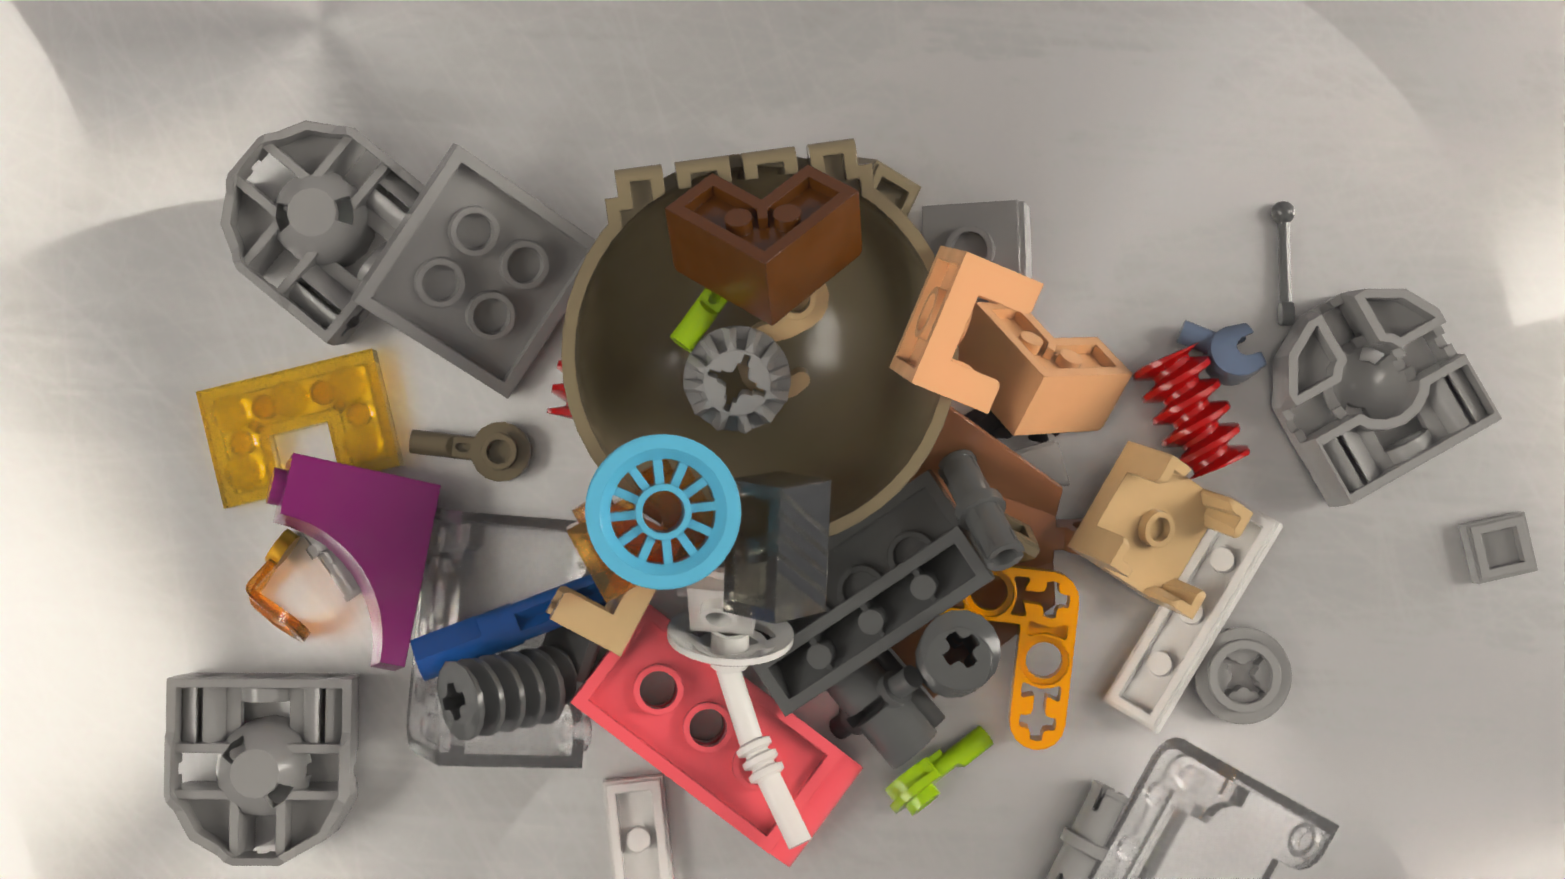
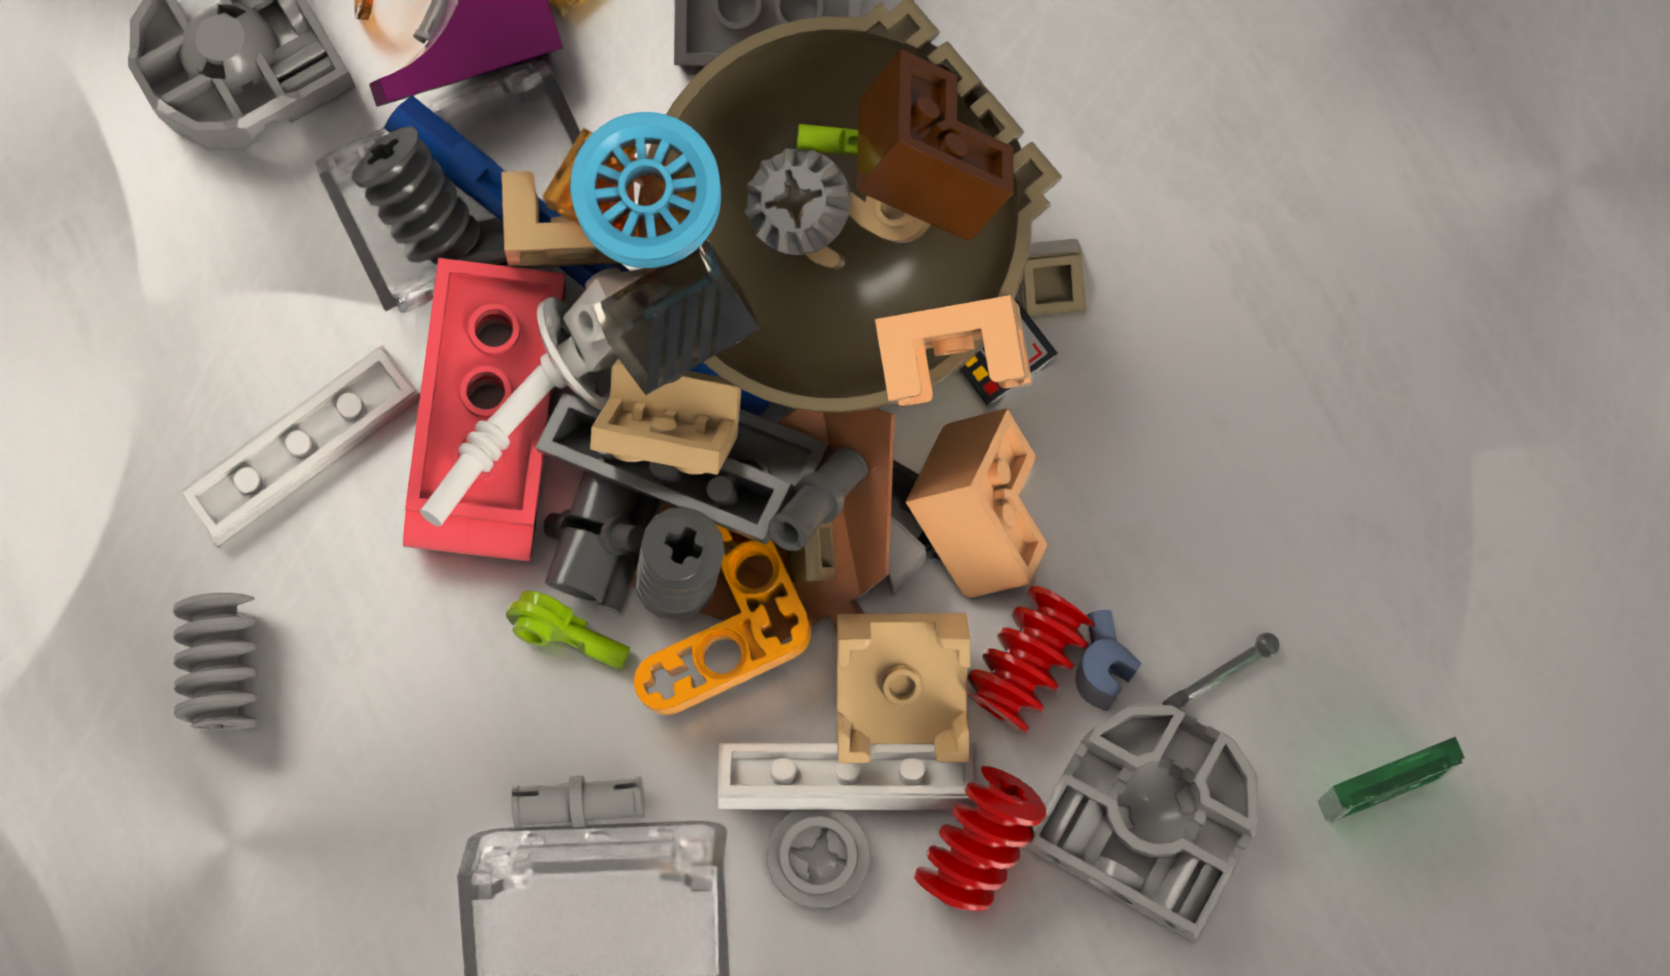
camera: 65 degrees right, 10 degrees down
dark tan plate [409,422,532,482] -> none
light grey piece [922,200,1032,300] -> none
none -> tan bracket [590,358,741,475]
none -> red piece [914,766,1046,911]
none -> clear green tile [1318,736,1465,823]

